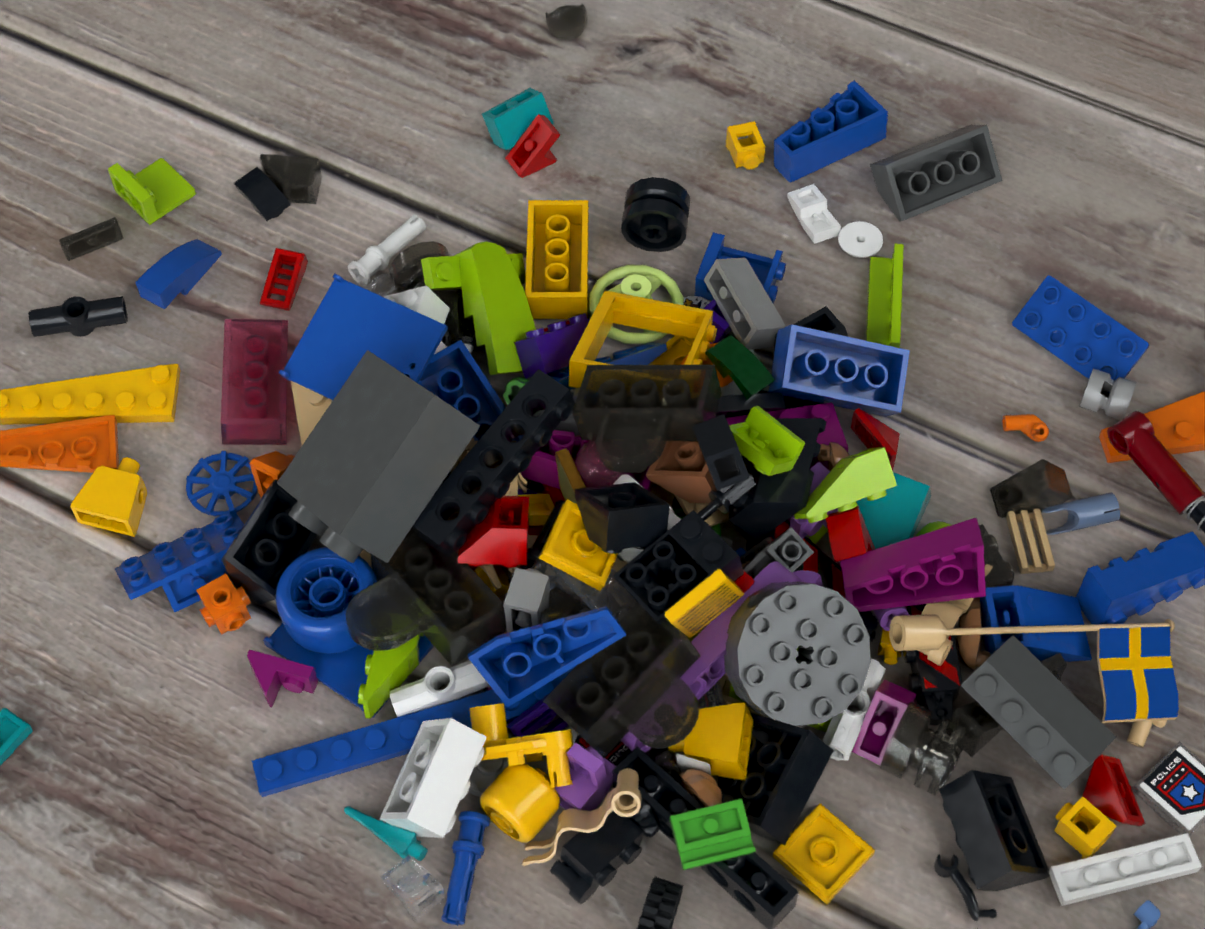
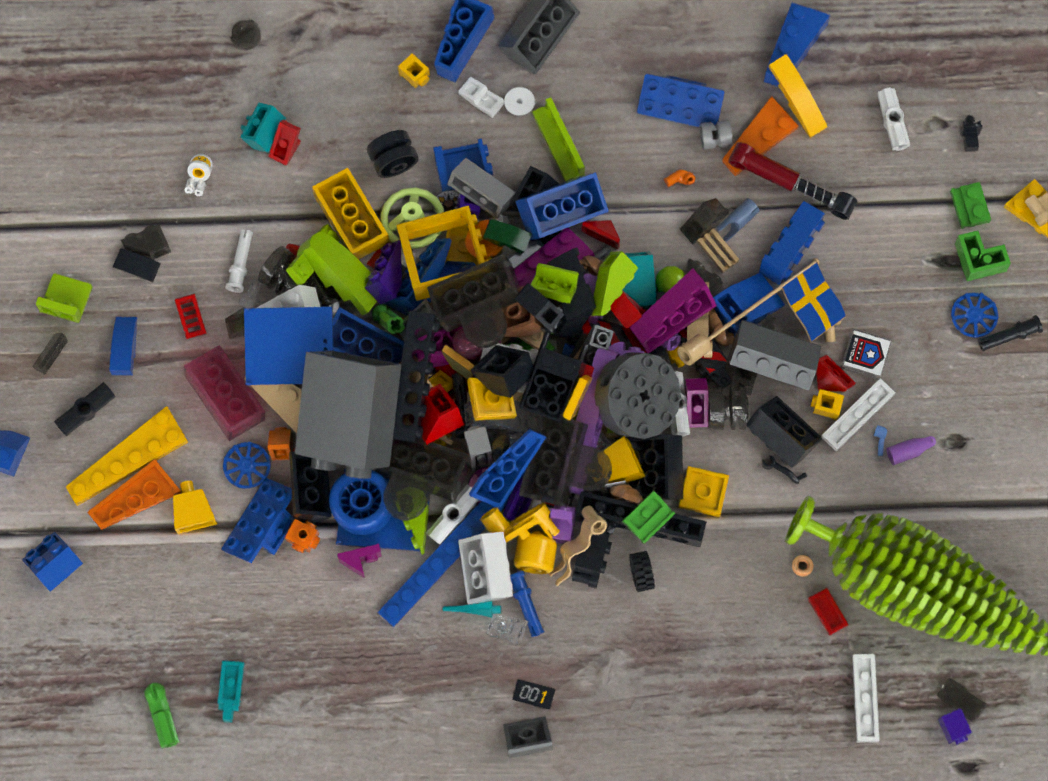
camera: 30 degrees left, 15 degrees up
none -> white piece [184,154,213,196]

